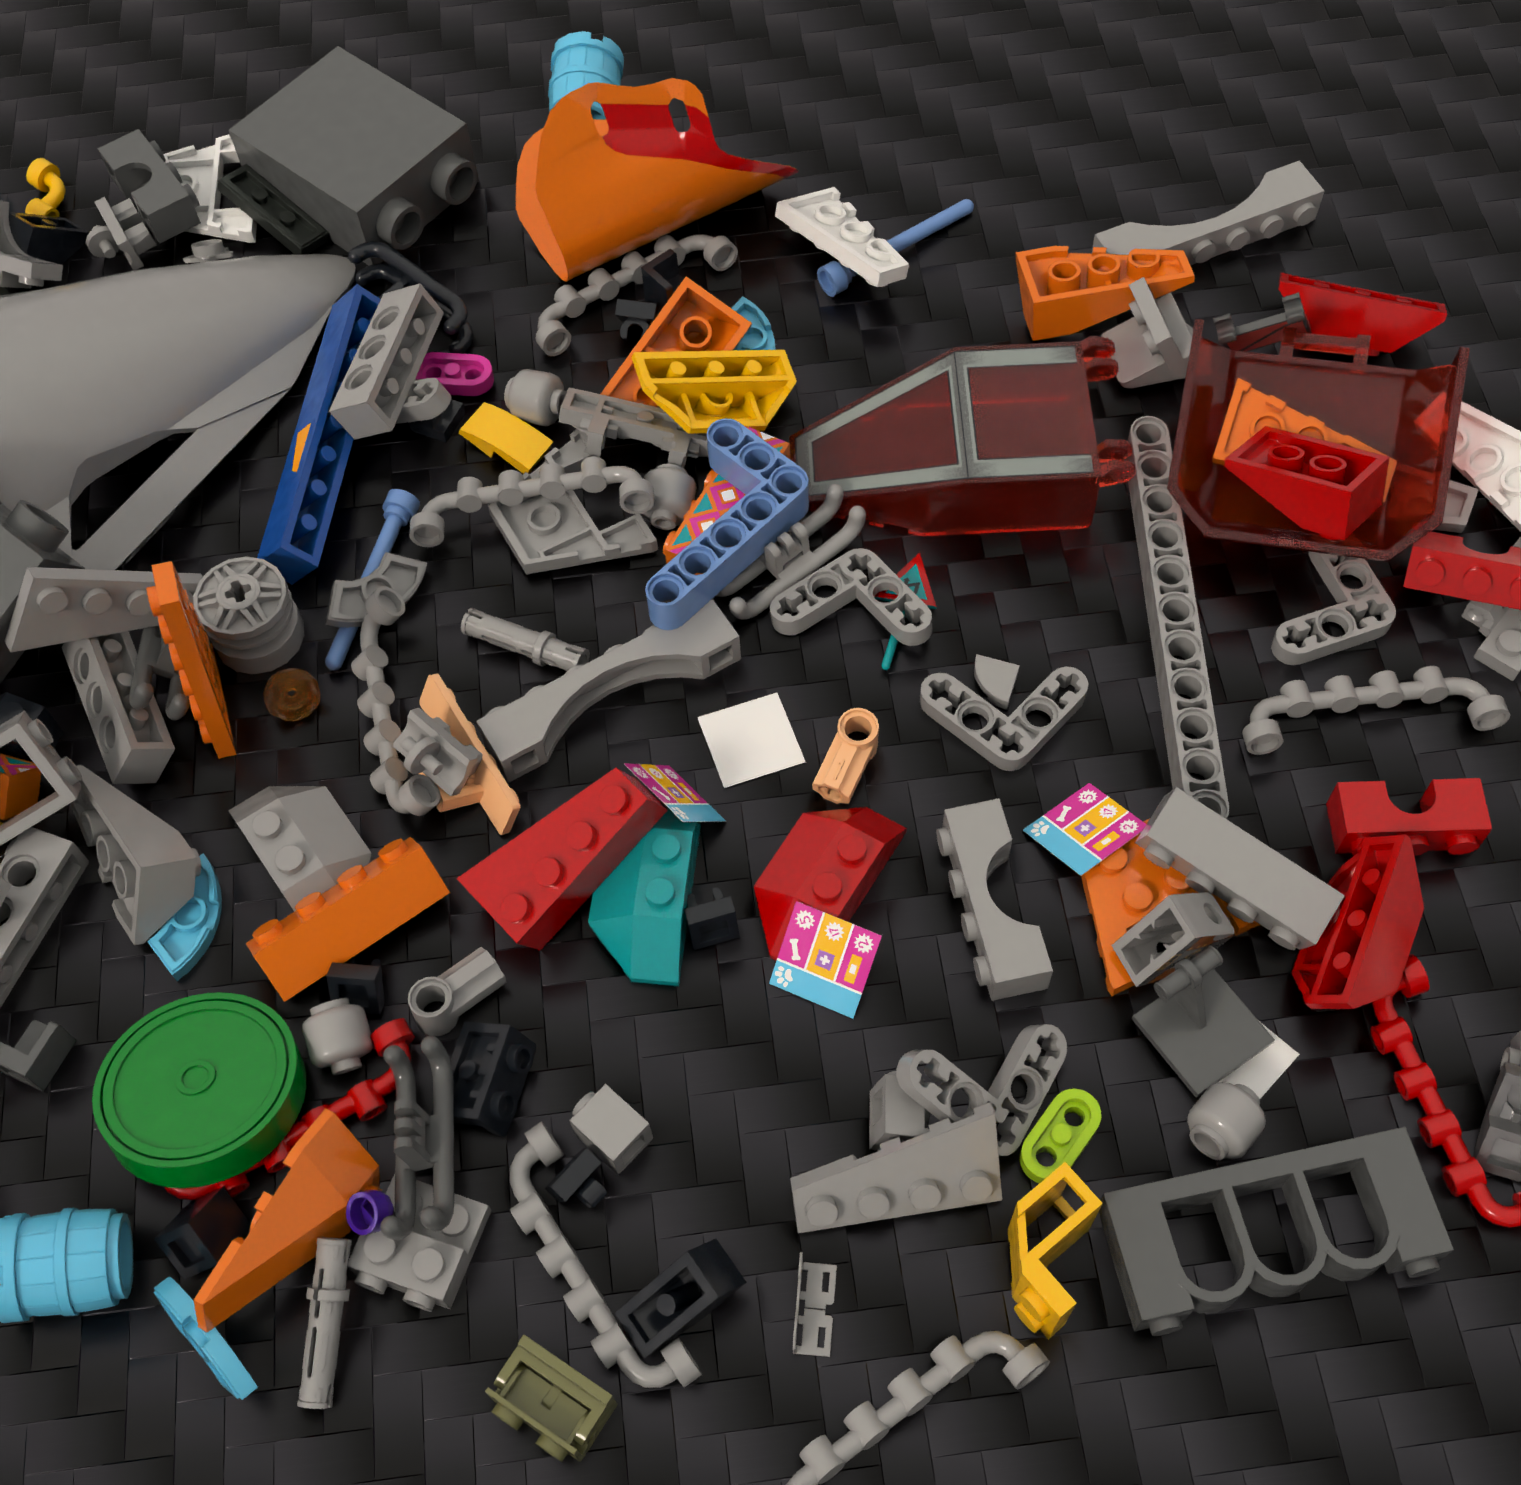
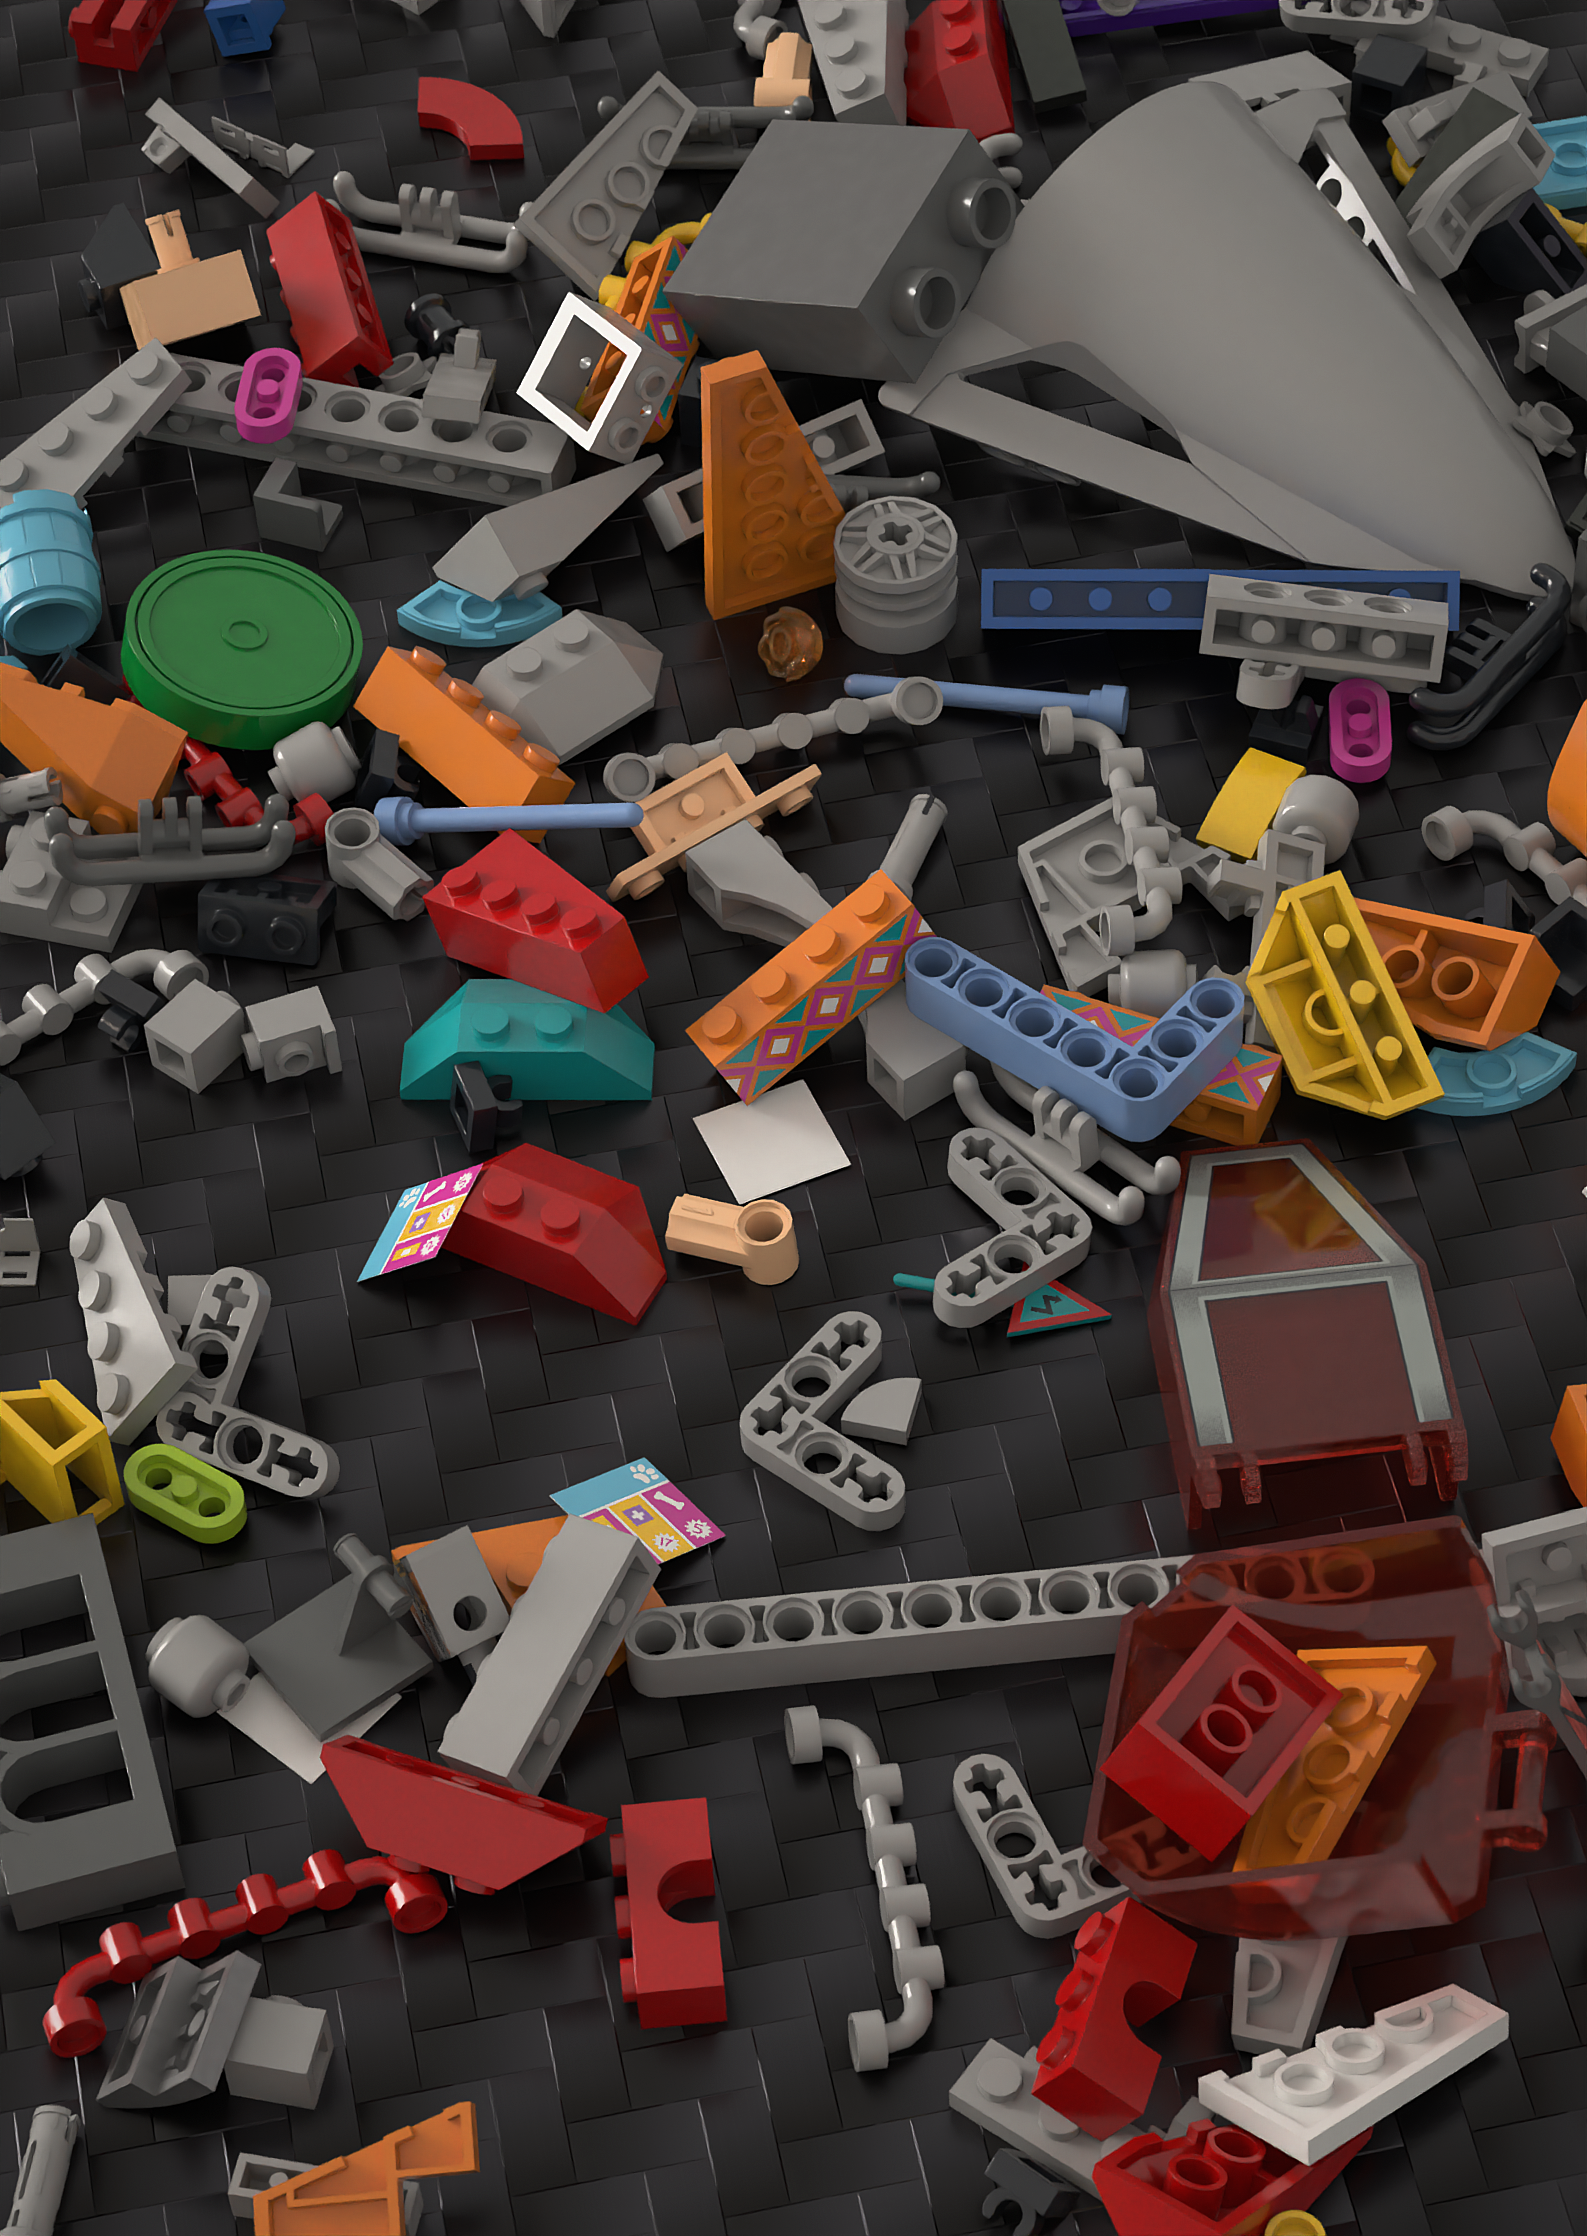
camera: 85 degrees right, 10 degrees down
light grey wing [4,567,203,653] -> none
light grey tile [325,552,427,628] -> none
dark purple hinge [346,1190,394,1235] -> none
light grey hips [393,708,482,796] -> none
sticker [624,763,726,822] -> none
light grey arch [936,798,1053,1001] -> none
none -> light grey brick [240,986,342,1083]
none -> medium blue piece [374,797,644,846]
none -> orange brick [685,869,937,1106]

